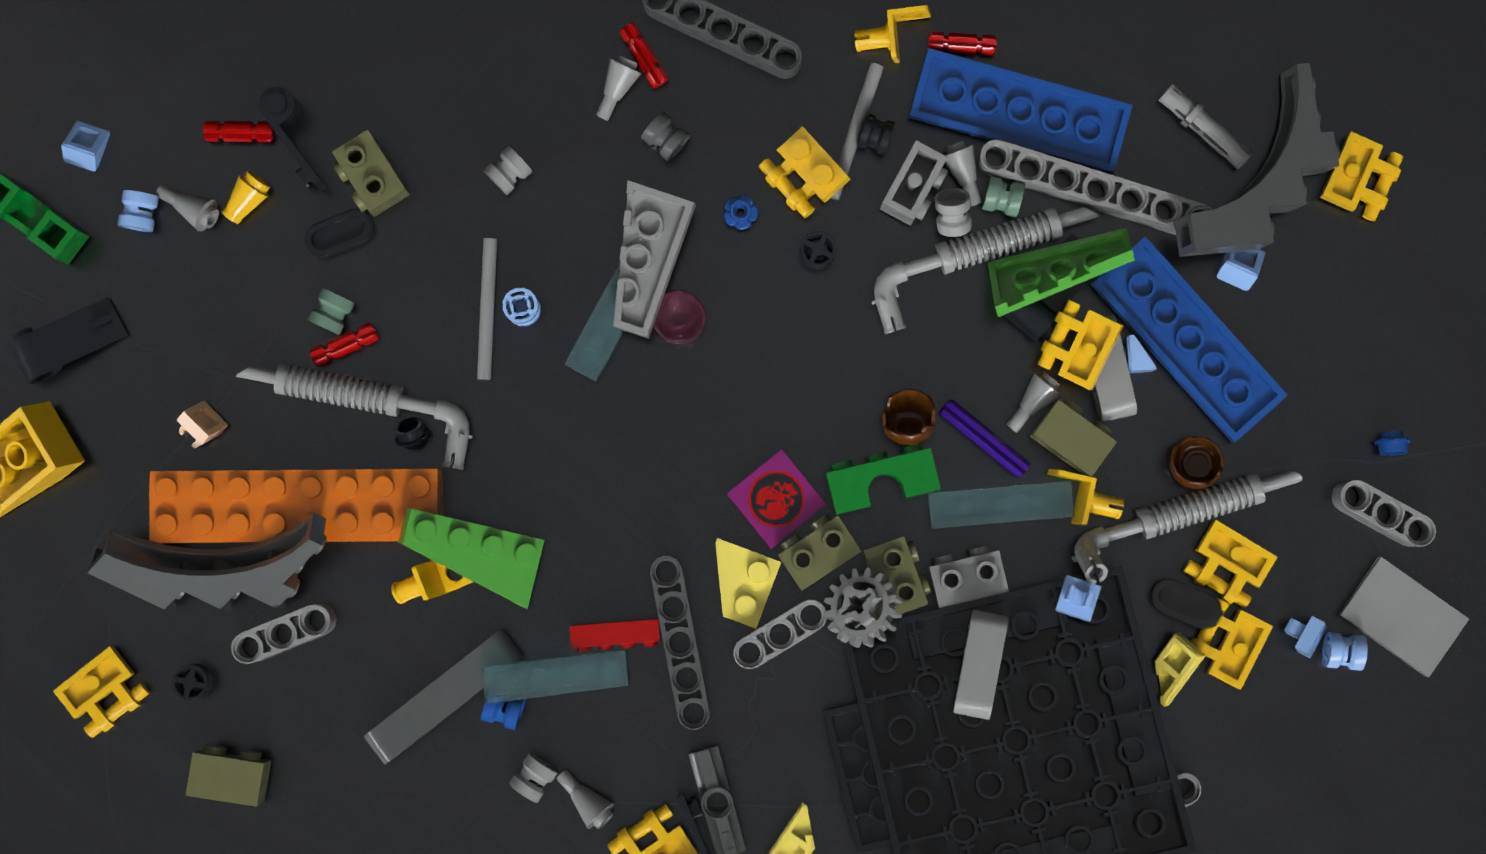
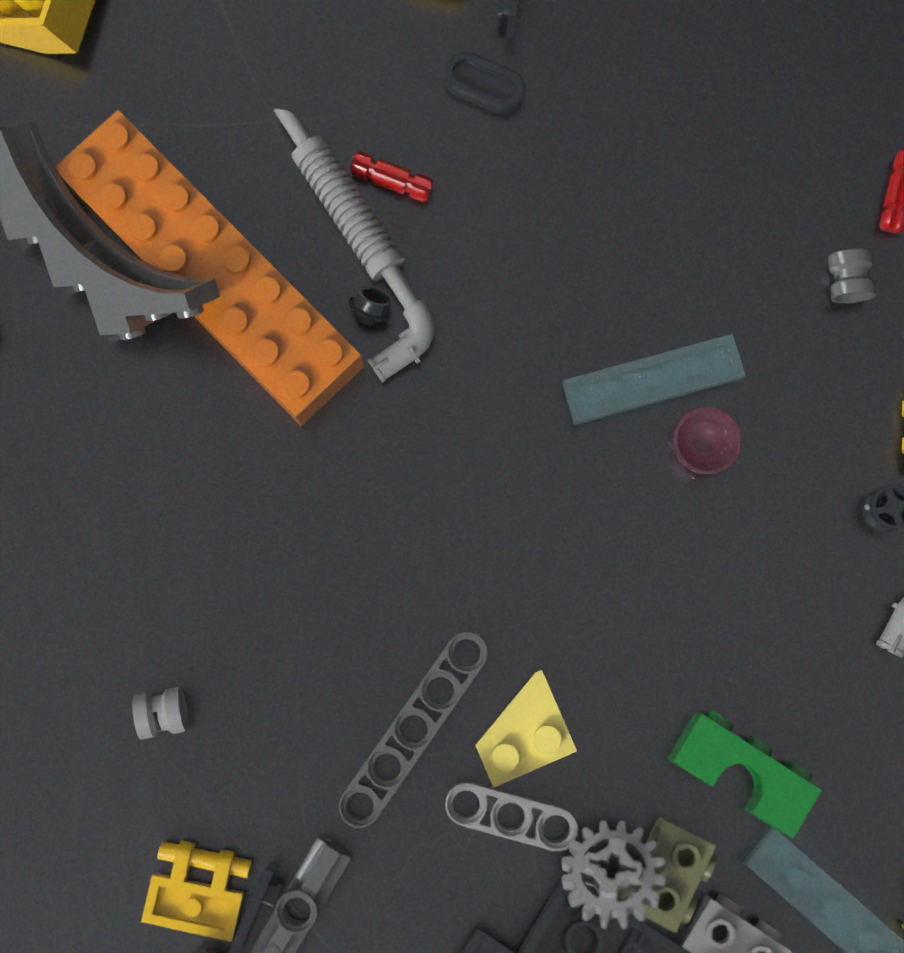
camera: 45 degrees right, 5 degrees down
light nougat tile [177,400,228,449] -> none
light grey beam [231,604,337,664] -> none
sand green wheel [307,288,355,335] -> none
olive brick [332,129,410,217] -> none
dark grey beam [363,629,524,765] -> none
yellow bracket [391,561,473,604] -> none
bright green wing [398,507,545,609] -> none
light grey bar [477,238,497,380] -> none
blue wheel [481,686,526,731] -> none
clear light blue plate [482,650,629,704] -> none
light grey wheel [483,146,533,195] -> none
light blue wheel [503,288,541,326] -> none
light grey cone [556,769,614,829] -> none
red piece [569,618,661,652] -> none
light grey cone [596,55,642,121] -> none
light grey wing [613,180,696,339] -> none
blue plate [723,195,758,230] -> none
tile [727,449,826,549] -> none
olive brick [778,514,862,591] -> none
reddish brown hair [882,389,936,445] -> none
dark purple axle [940,399,1030,477] -> none

